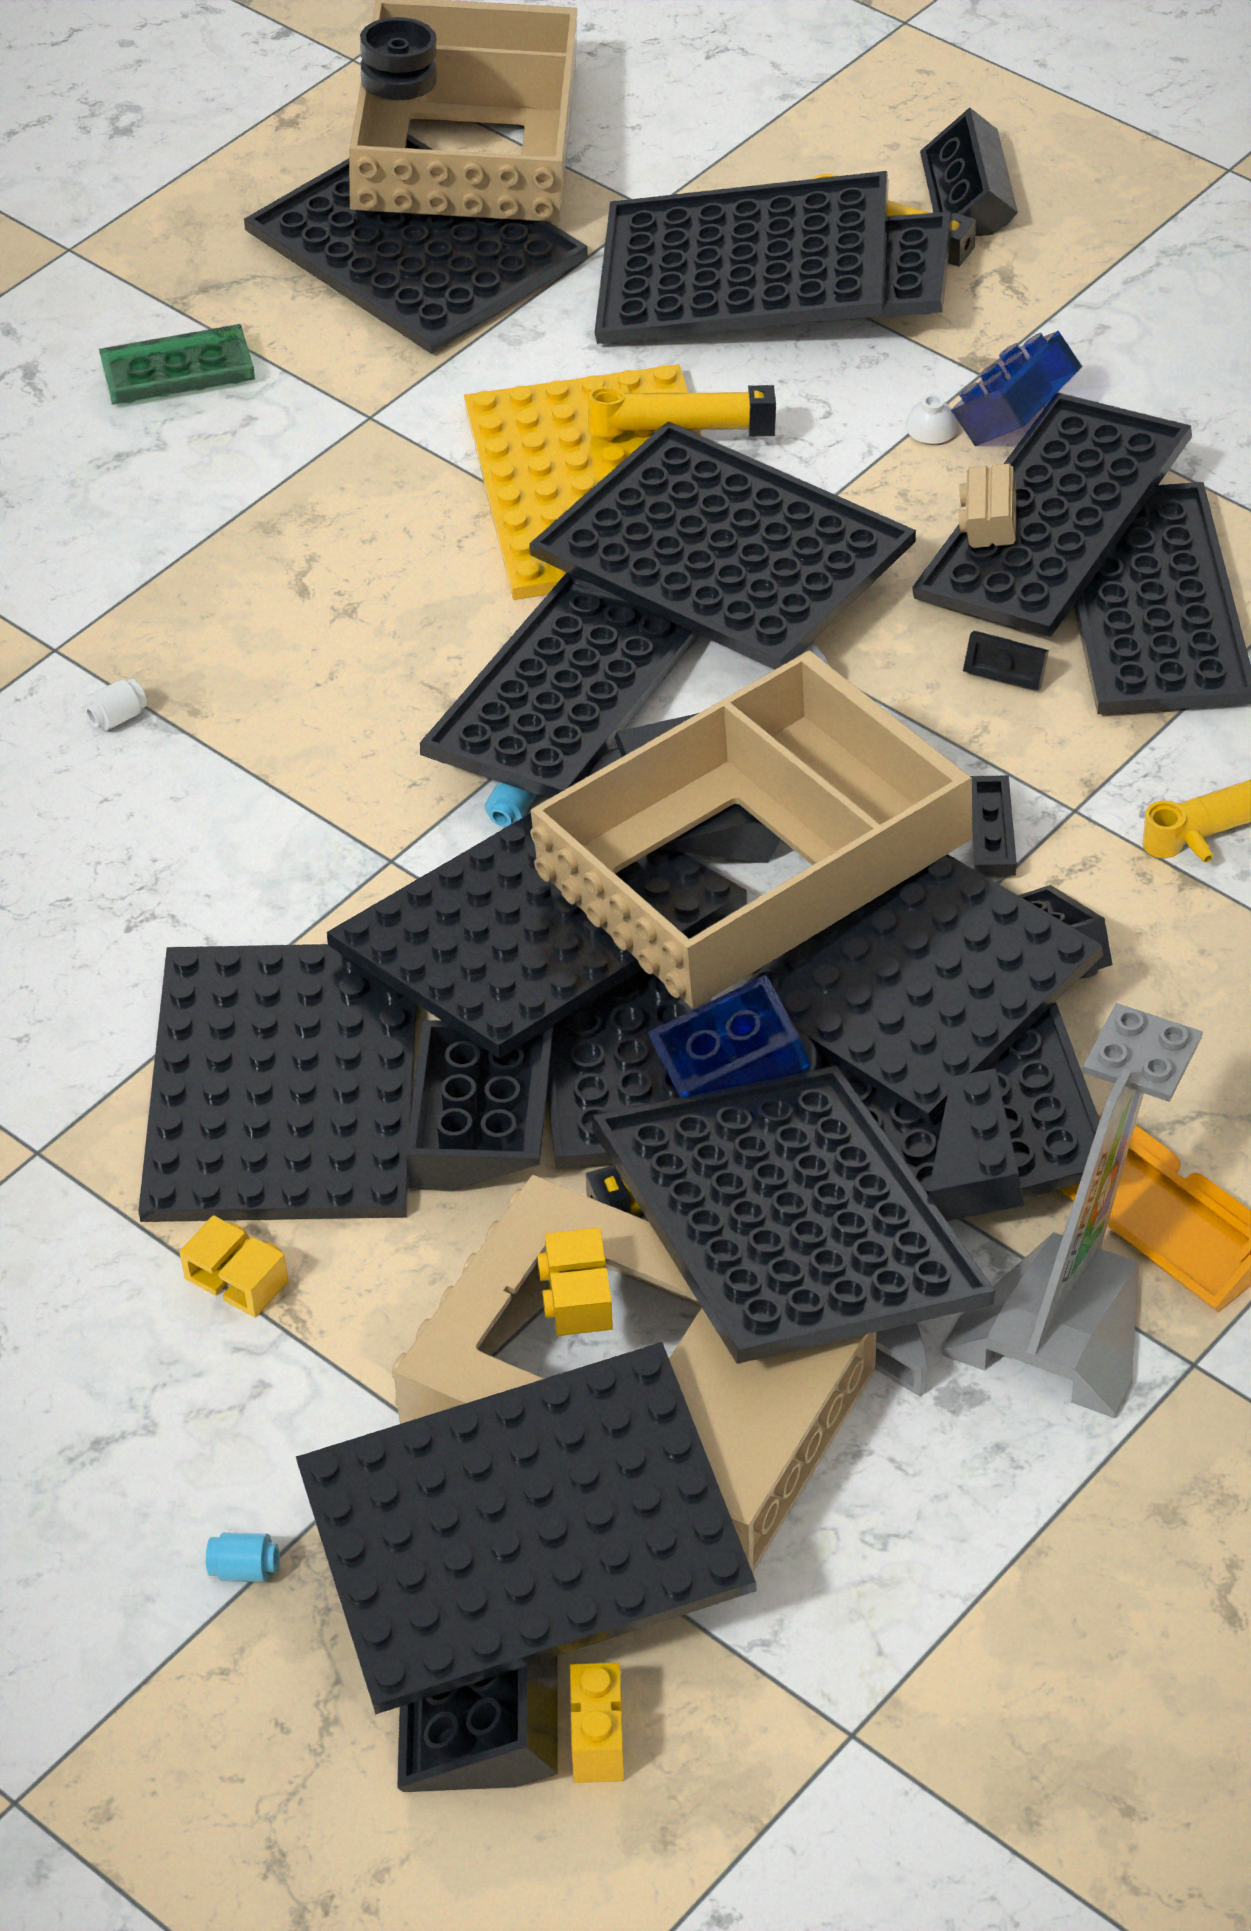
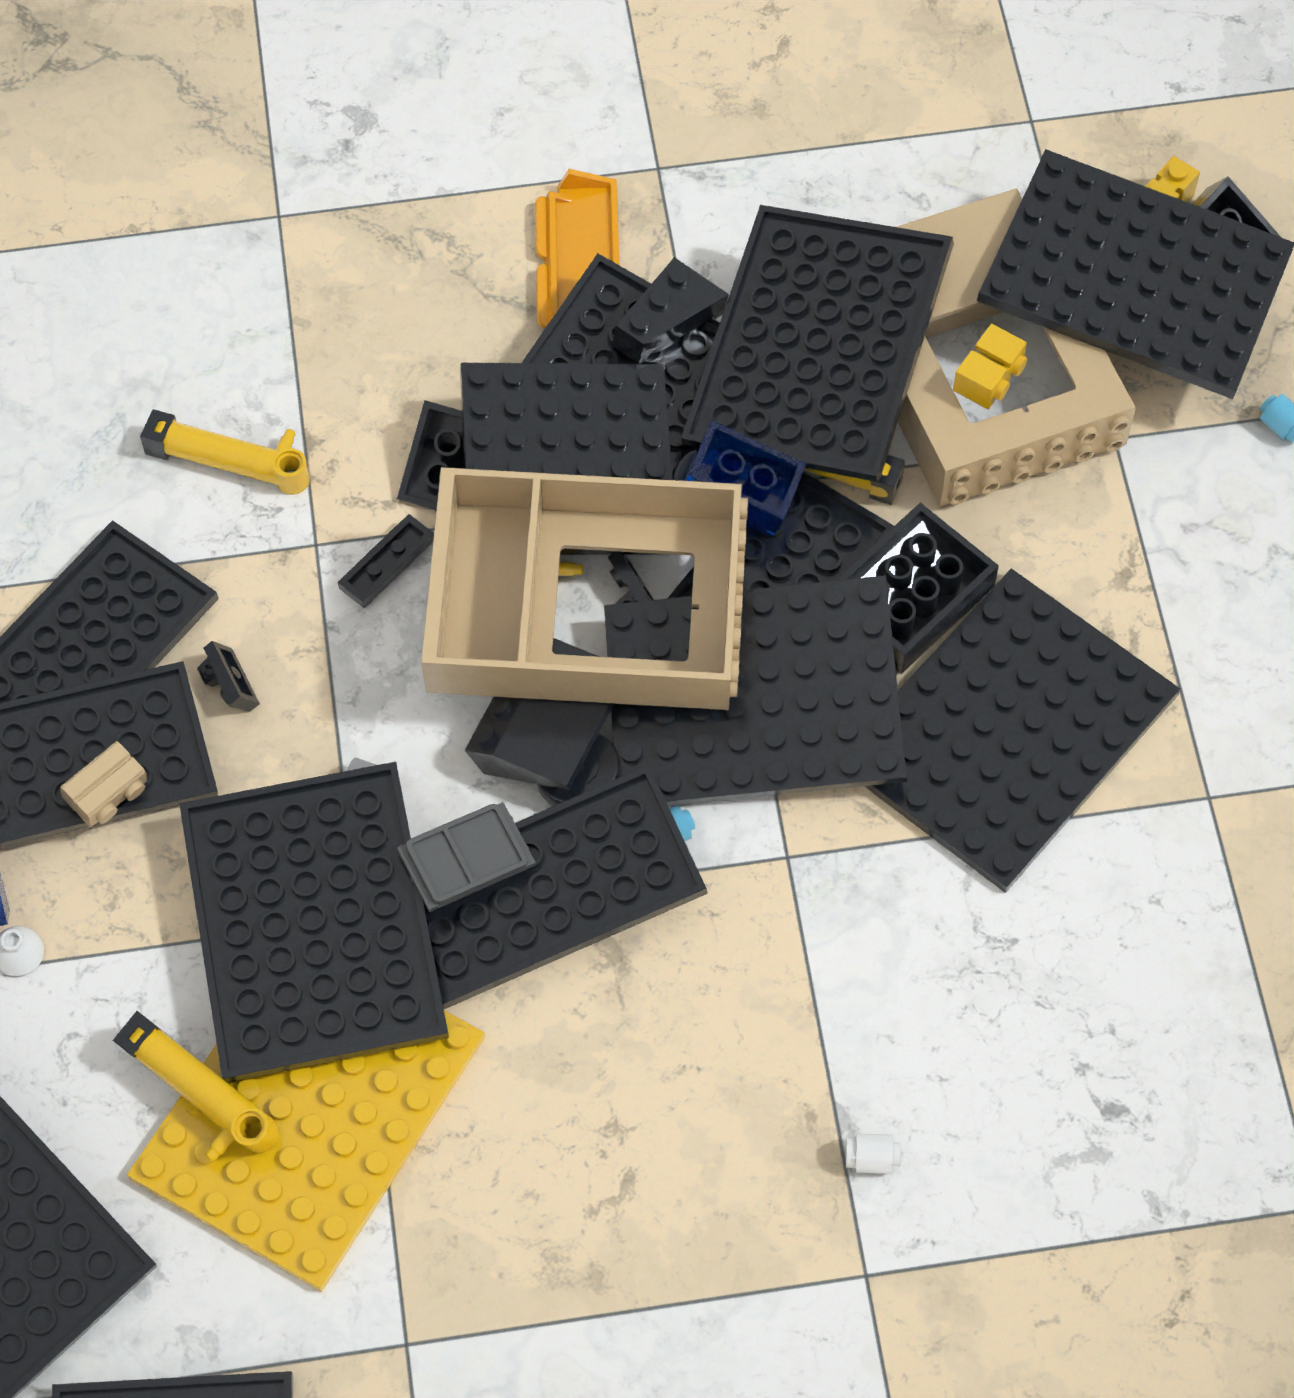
camera: 140 degrees left, 15 degrees up
yellow piece [179,1215,289,1318] -> none
light grey piece [942,1003,1203,1418] -> none
none -> dark grey piece [397,802,536,912]

